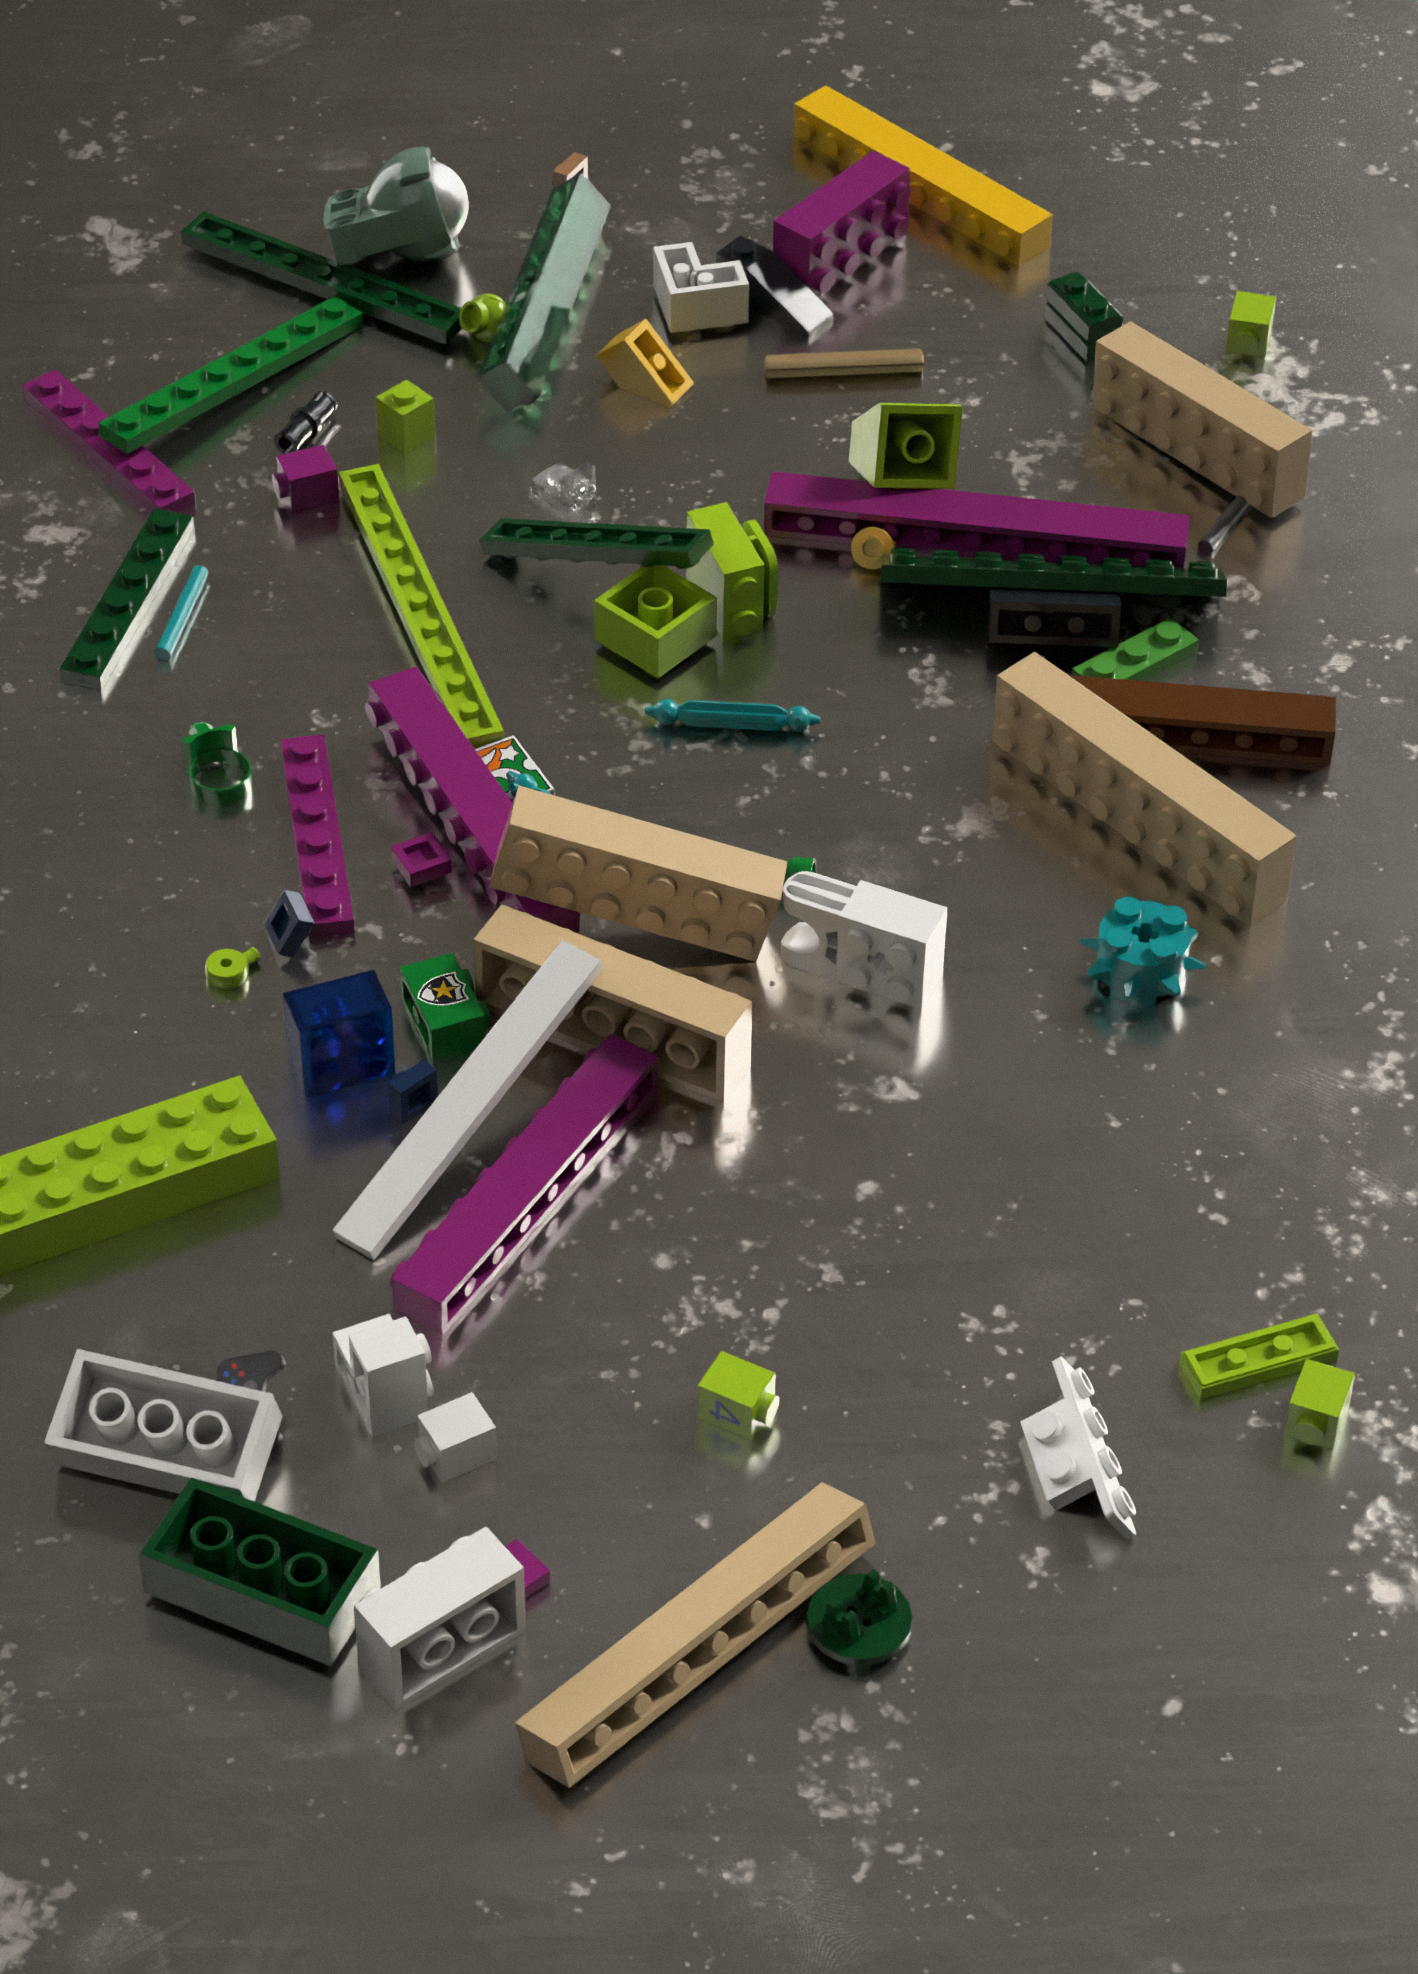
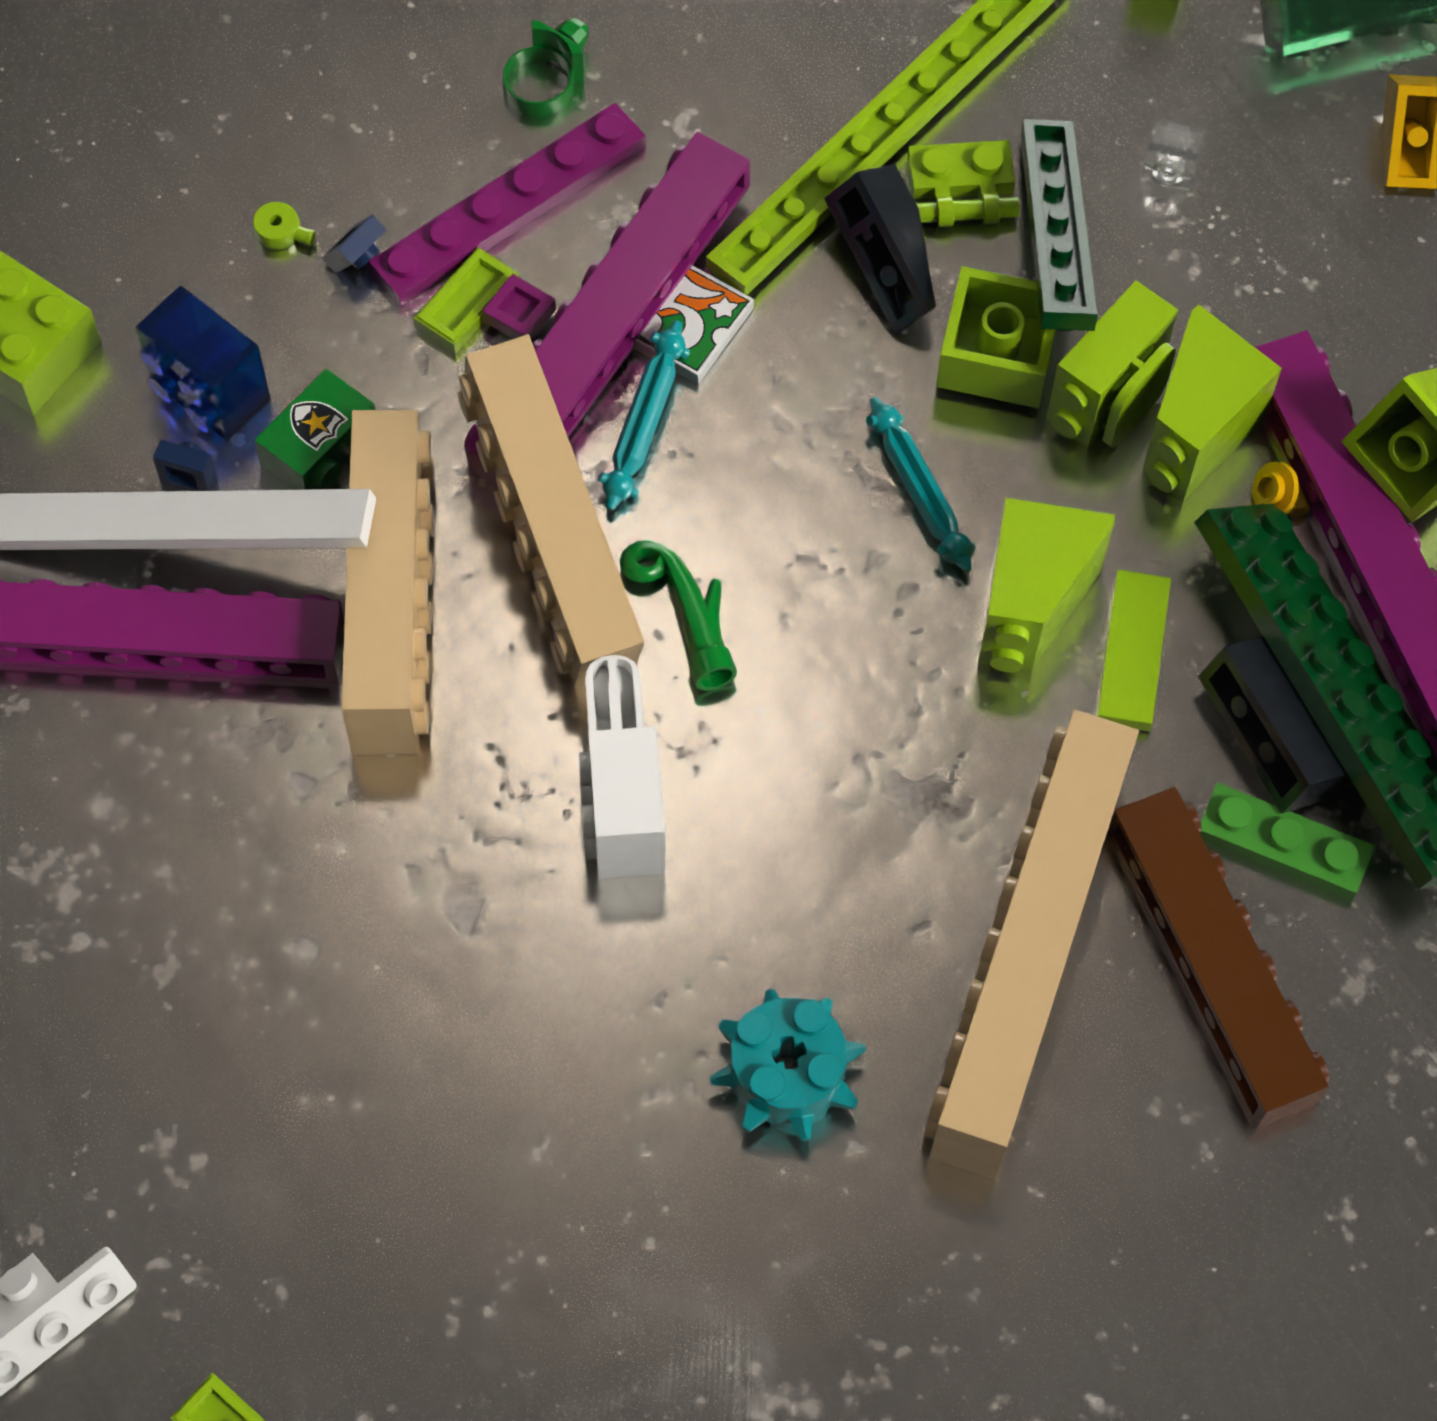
camera: 60 degrees right, 20 degrees up
none -> lime tile [413,247,519,354]
none -> black slope [824,164,936,334]
none -> lime plate [907,140,1020,227]
none -> lime slope [978,497,1115,672]
none -> lime tile [1096,569,1171,732]
none -> lime slope [1142,304,1282,502]

